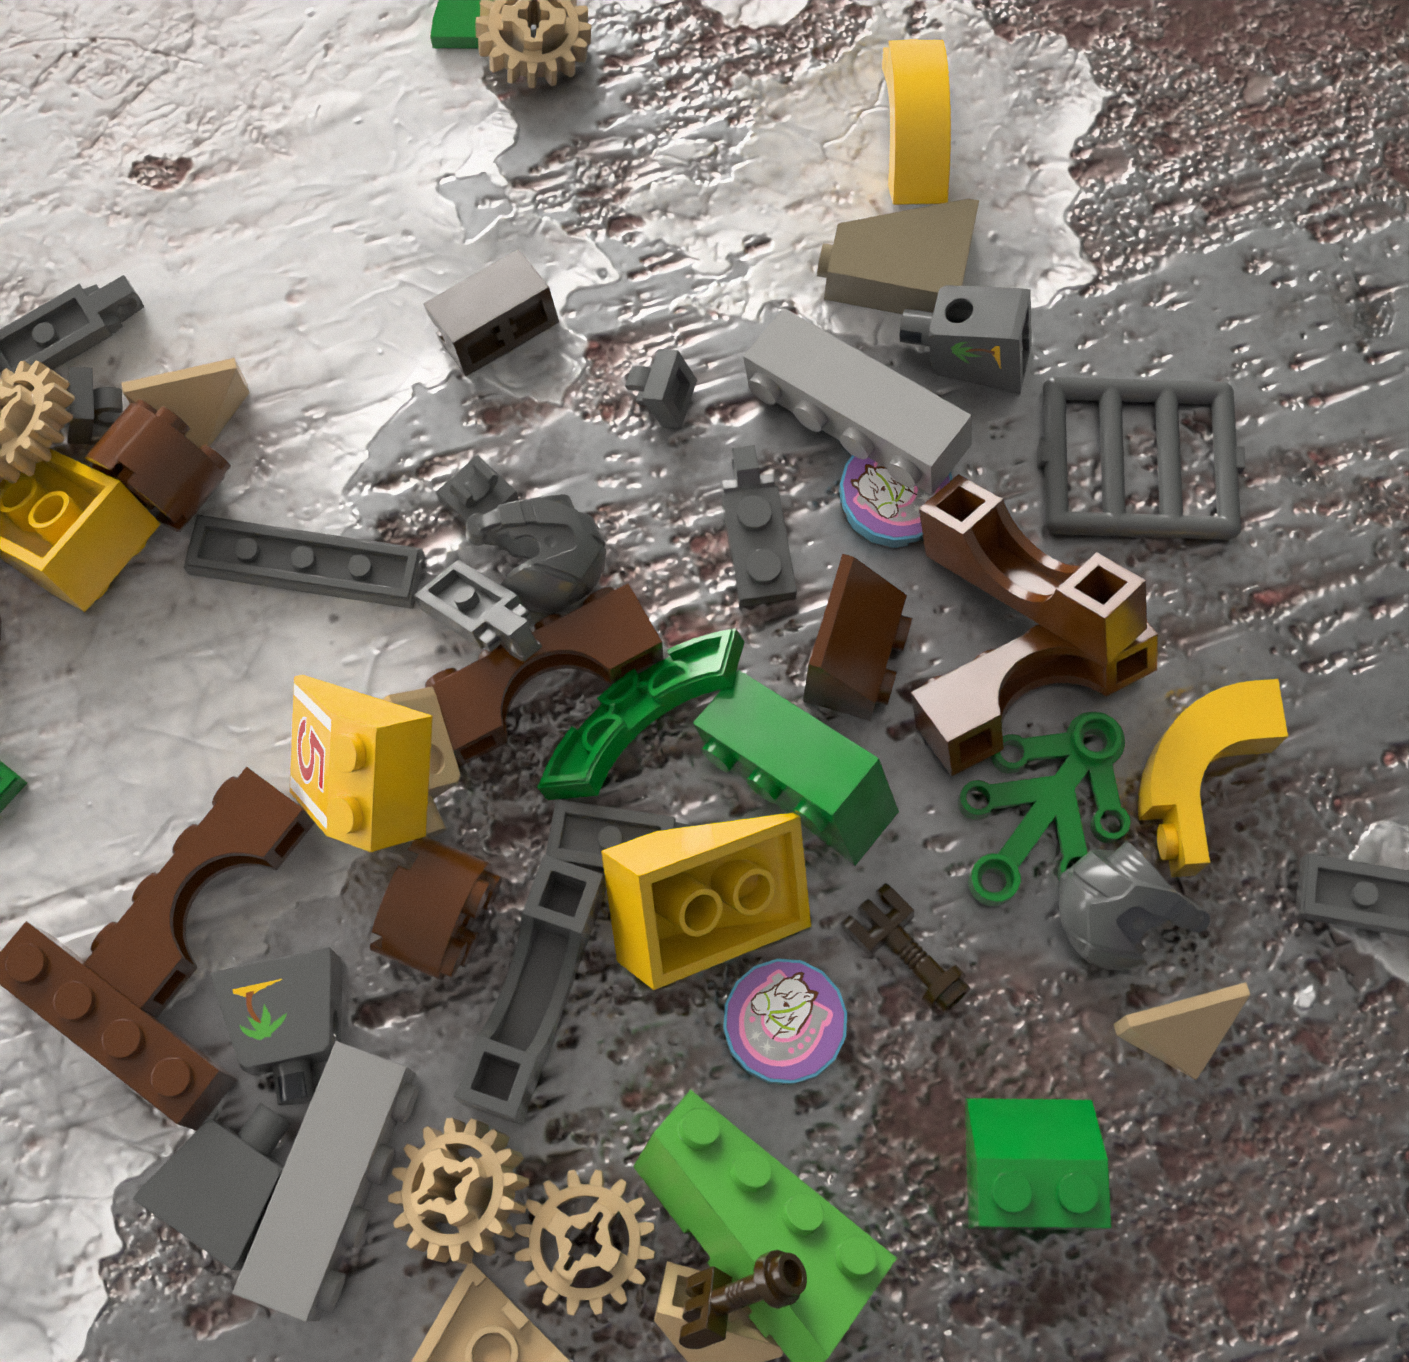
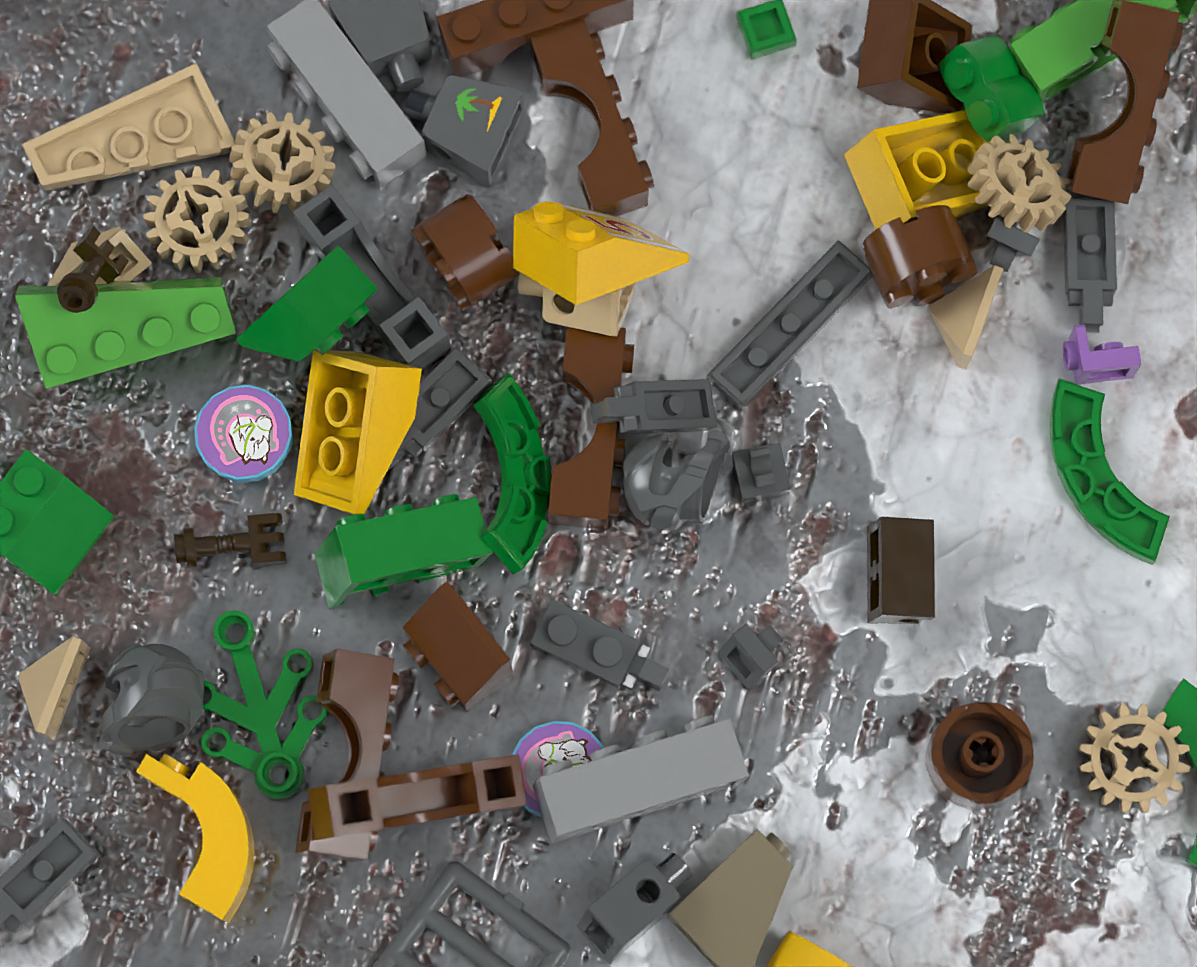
camera: 125 degrees right, 5 degrees up
none -> green slope [236,245,378,362]
none -> reddish brown brick [925,702,1034,811]
none -> green tile [1050,378,1170,565]
none -> medium lavender bracket [1062,325,1142,385]

